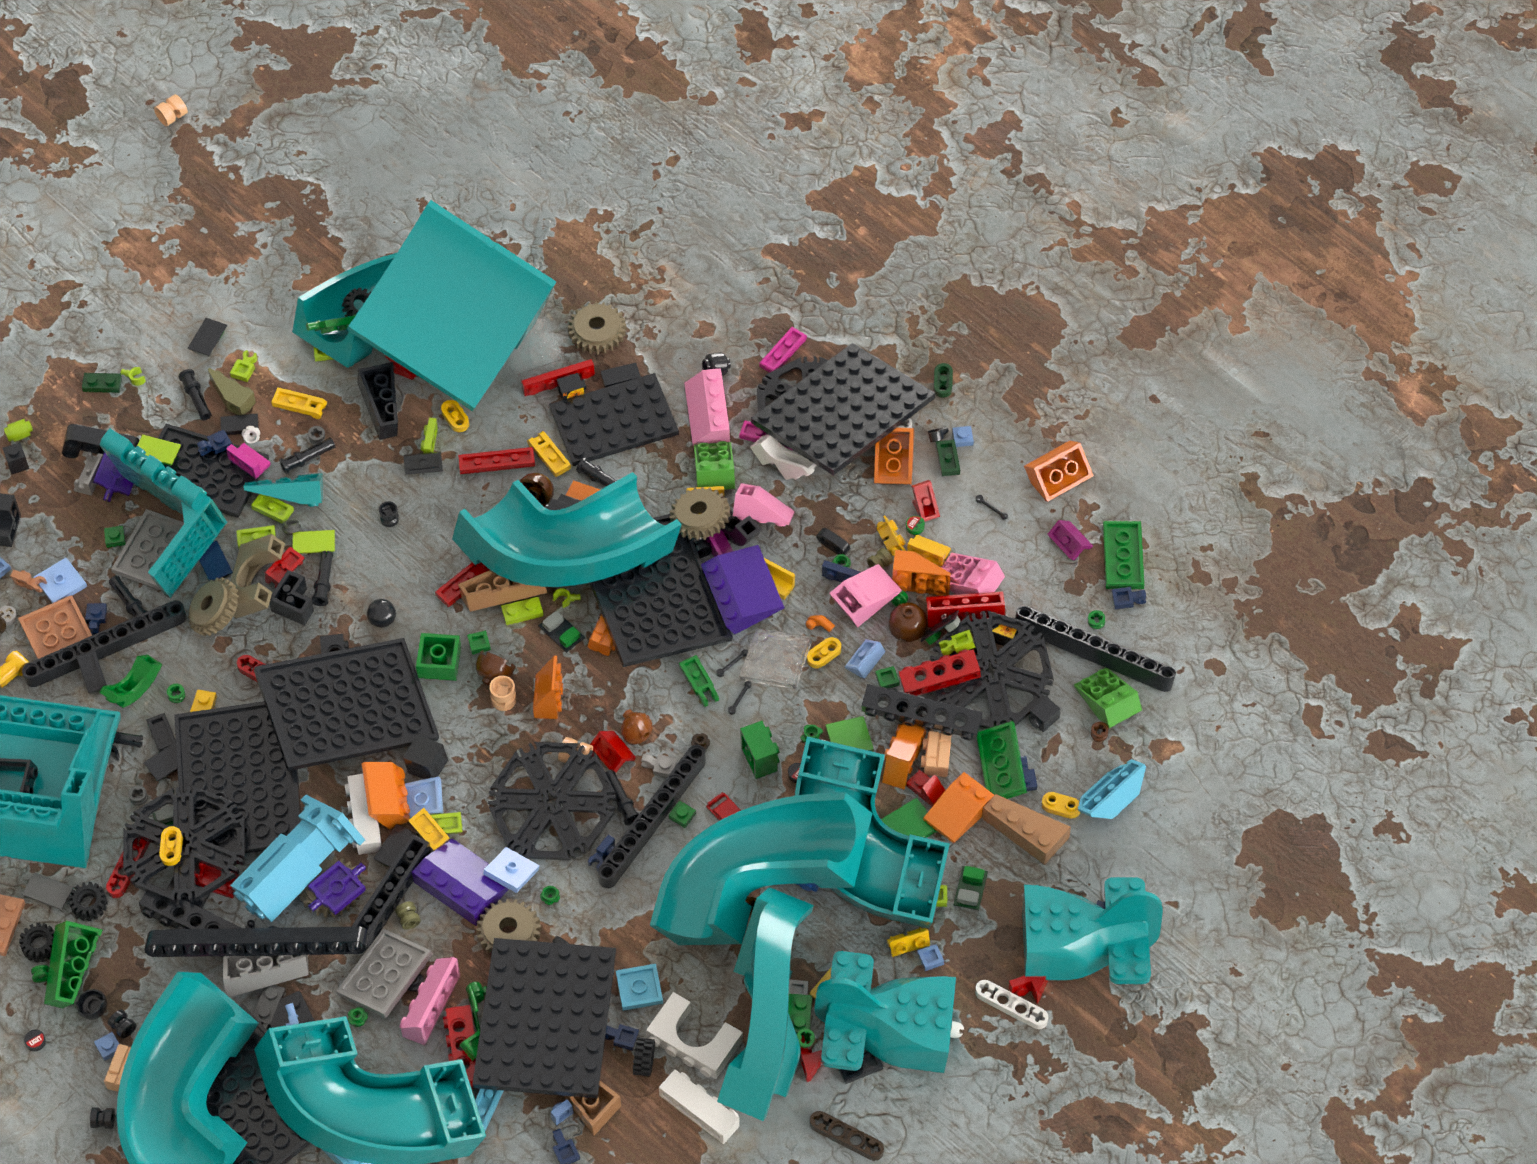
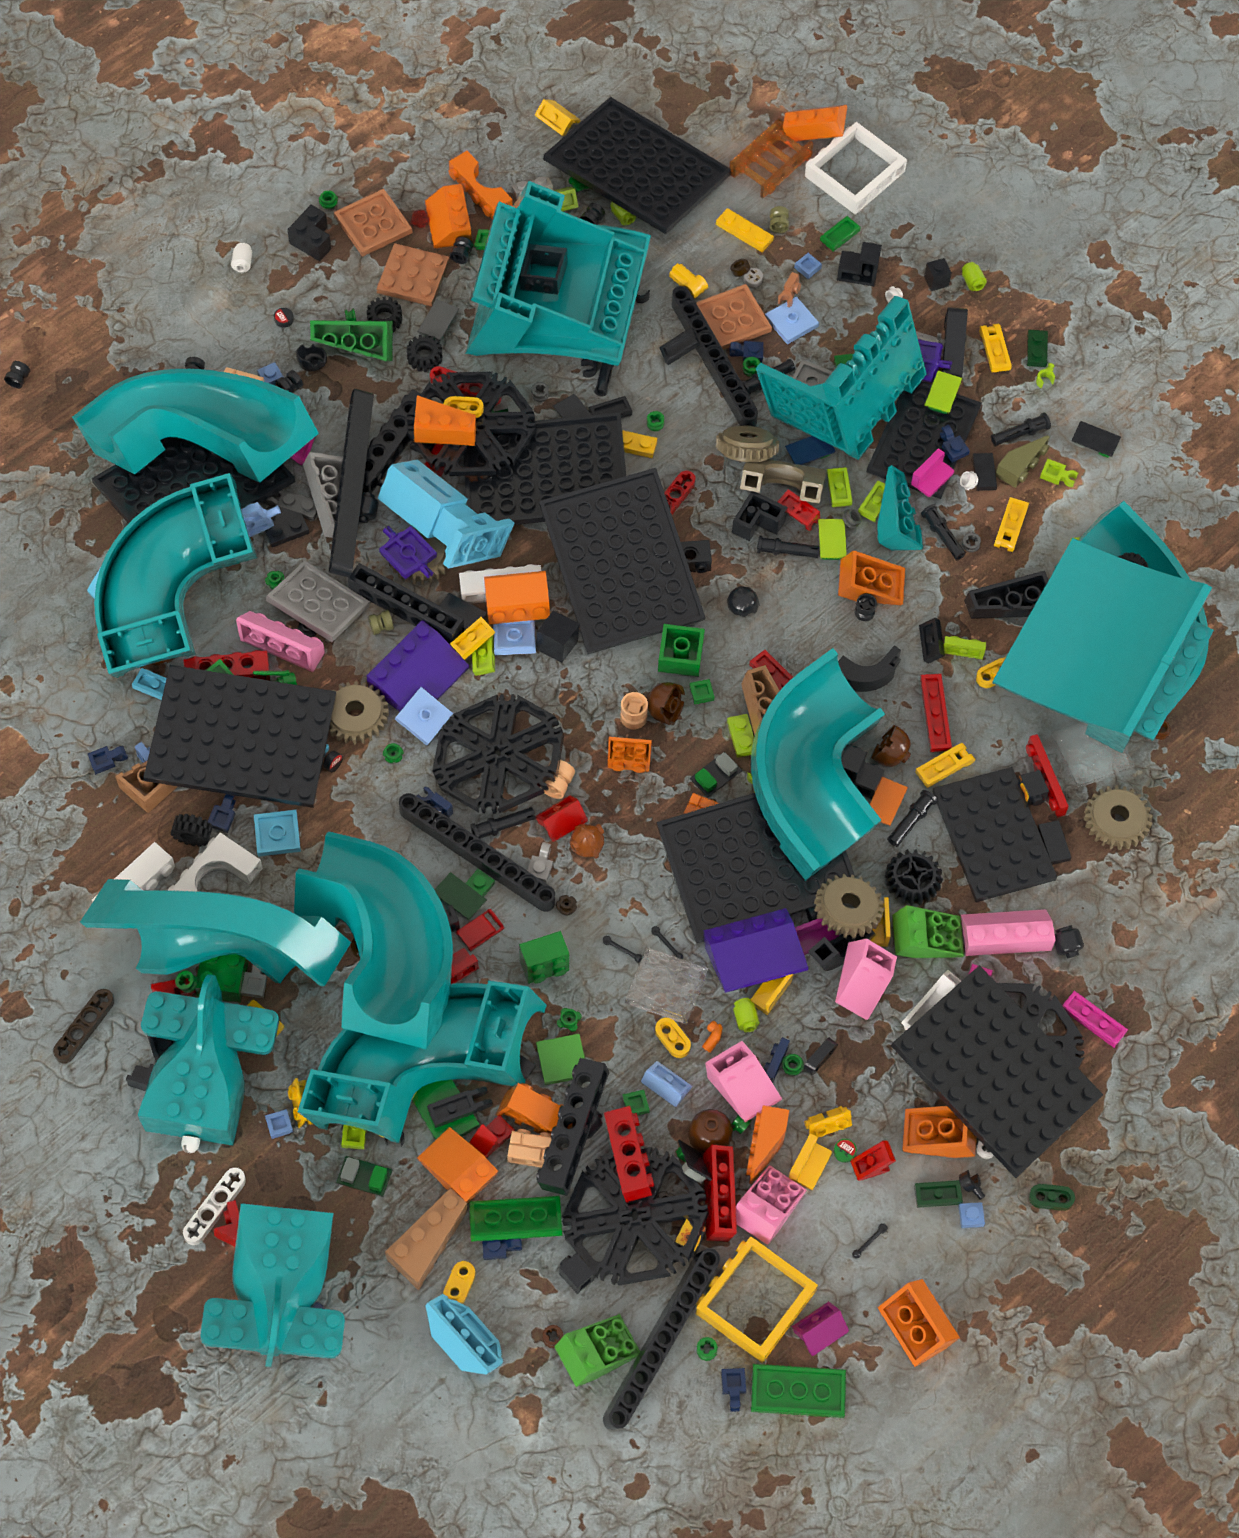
camera: 90 degrees right, 5 degrees up
green arch [100,655,162,708] -> none
green plate [306,315,356,334] -> none
green hinge [679,655,719,707] -> none
olive wheel [867,548,893,569] -> none
lime plate [939,630,975,656] -> none
none -> black panel [126,1064,154,1091]
none -> orange wedge [414,395,476,446]
none -> black hinge [427,1086,493,1128]
none -> dark green piece [434,872,487,920]
none -> yellow window [695,1237,818,1364]
none -> lime brick [733,998,760,1032]
none -> green bush [743,357,760,377]
none -> orange slope [838,550,905,605]
none -> black arch [838,645,901,692]
none -> black gear [884,849,943,906]
none -> white plate [885,286,903,302]
none -> yellow plate [979,324,1012,373]

